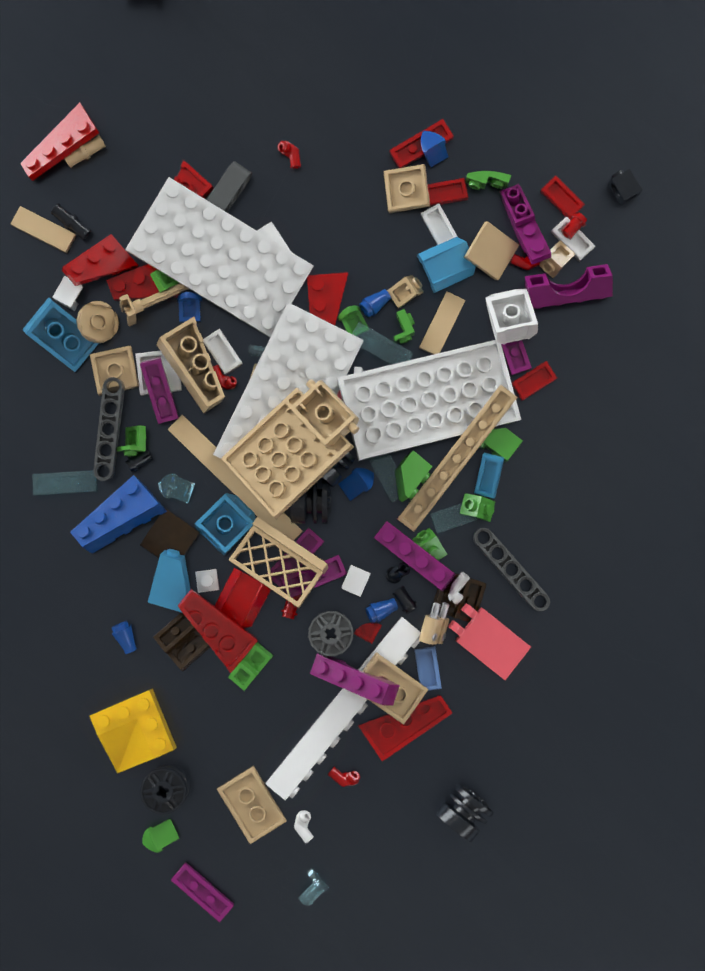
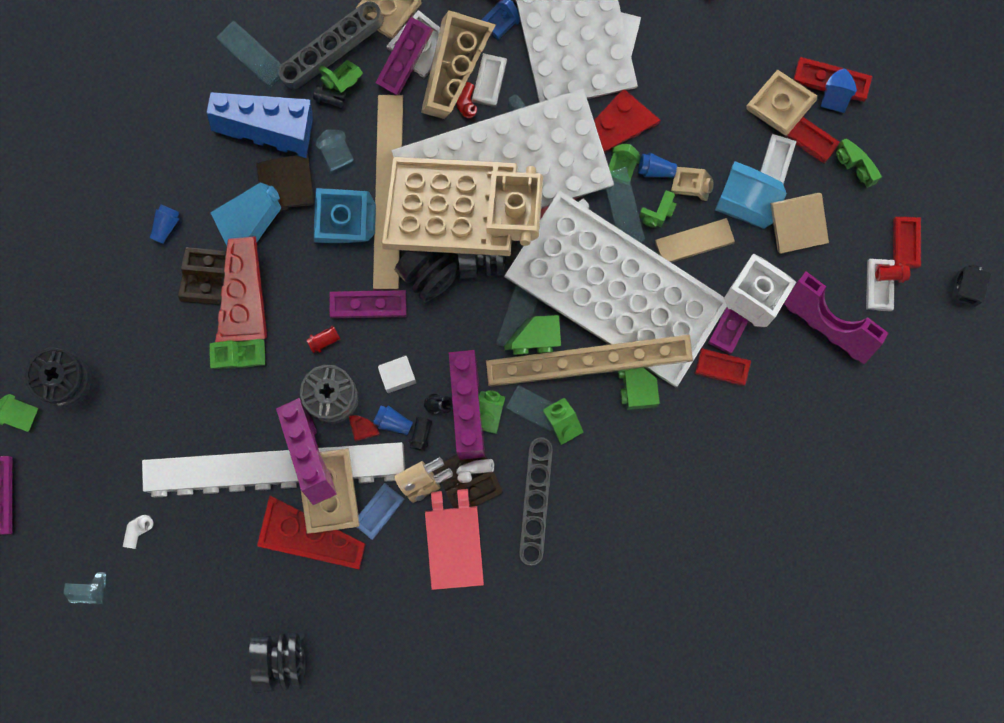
camera: 45 degrees right, 5 degrees down
yellow slope [90,689,177,773] -> none
white plate [195,569,220,593] -> none
red slope [215,567,271,628] -> none
tan tile [217,766,287,844] -> none
tan fence [229,517,329,608] -> none
magenta plate [280,555,347,598] -> none
red arm [327,767,360,787] -> none
blue tile [338,468,374,501] -> none
dark azure tile [474,452,504,499] -> none
magenta slope [500,184,552,265] -> none
red arm [510,254,541,270] -> none
tan bracket [539,240,575,278] -> none

